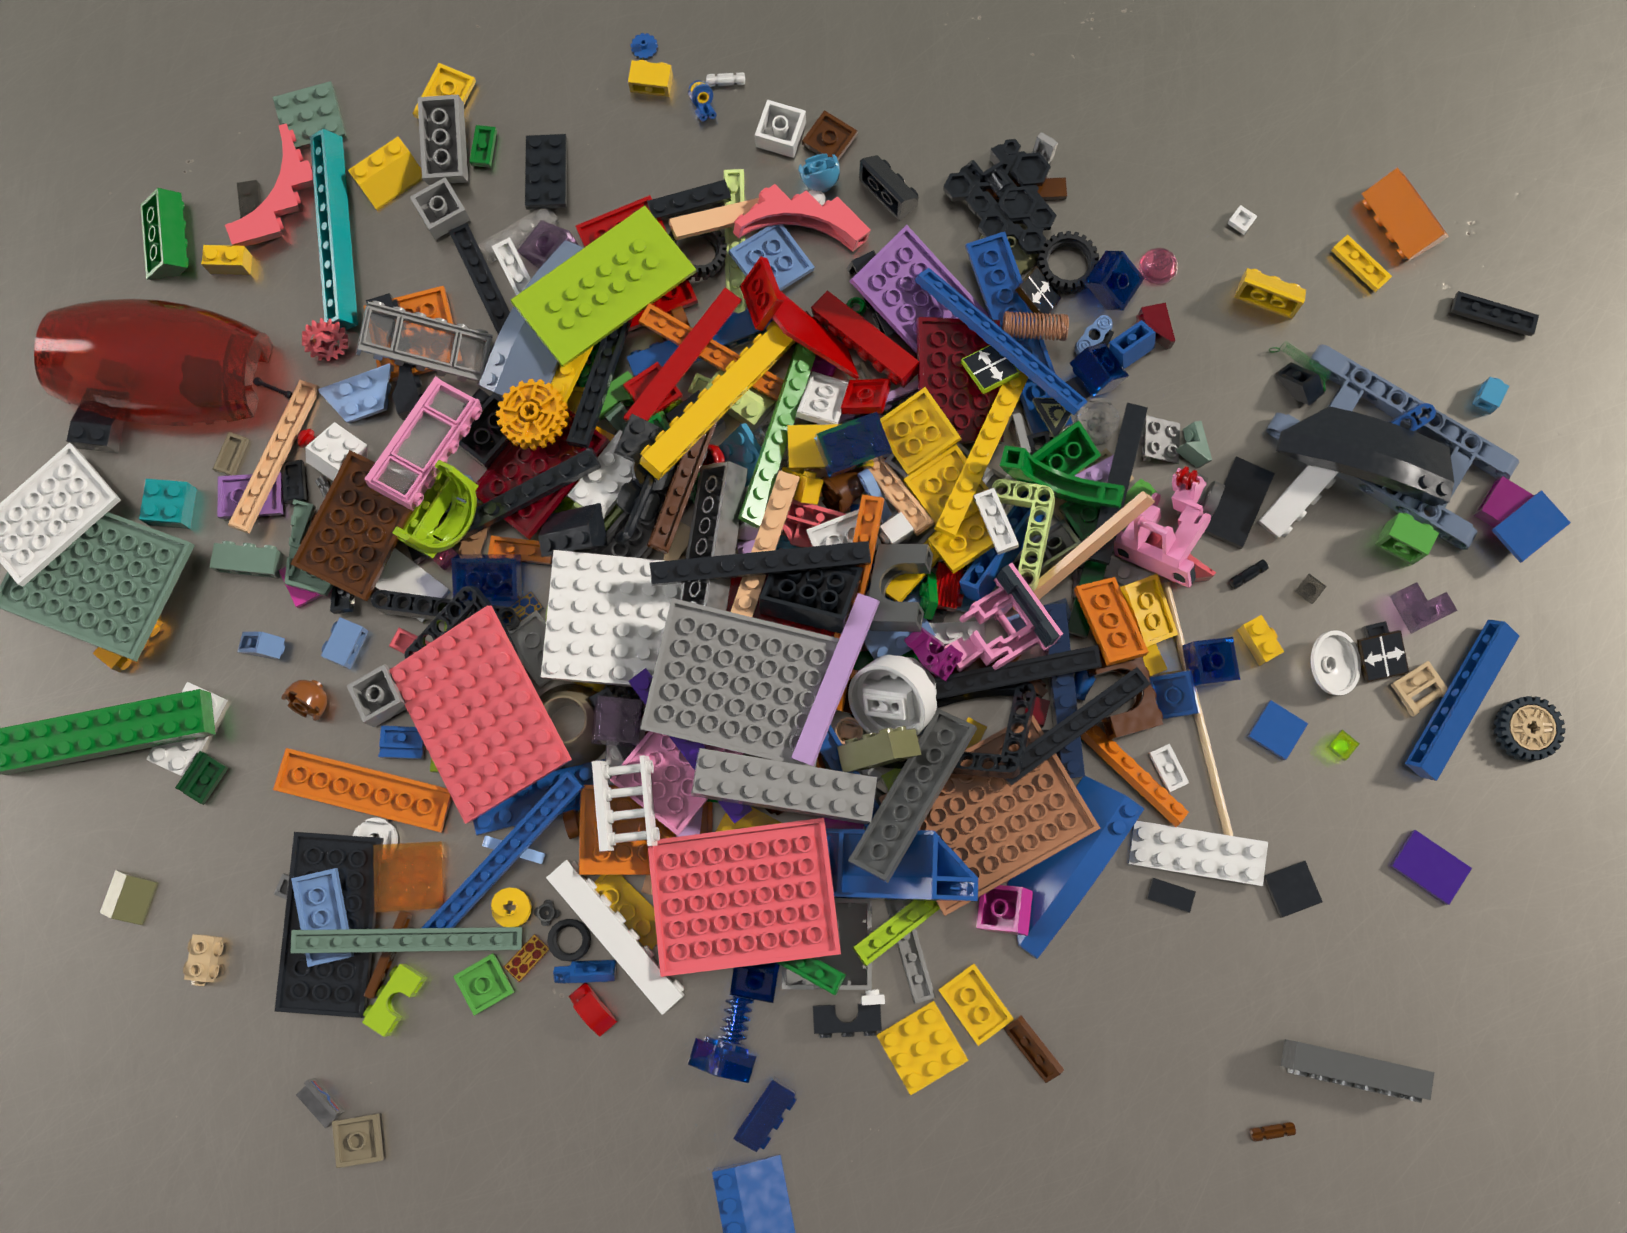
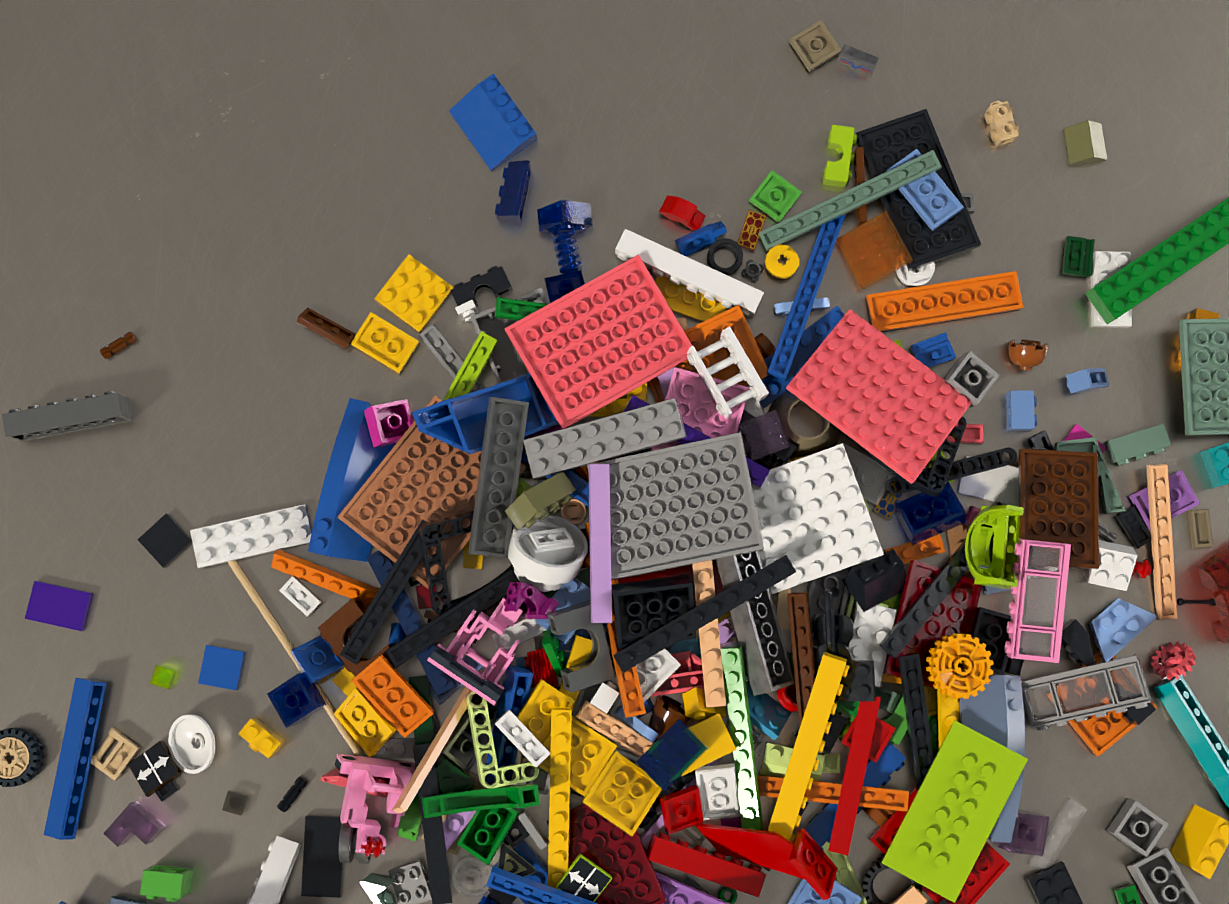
camera: 155 degrees right, 5 degrees up
black plate [449,223,510,335] -> none
white plate [492,237,531,295] -> none
black tile [1146,878,1196,913] -> none

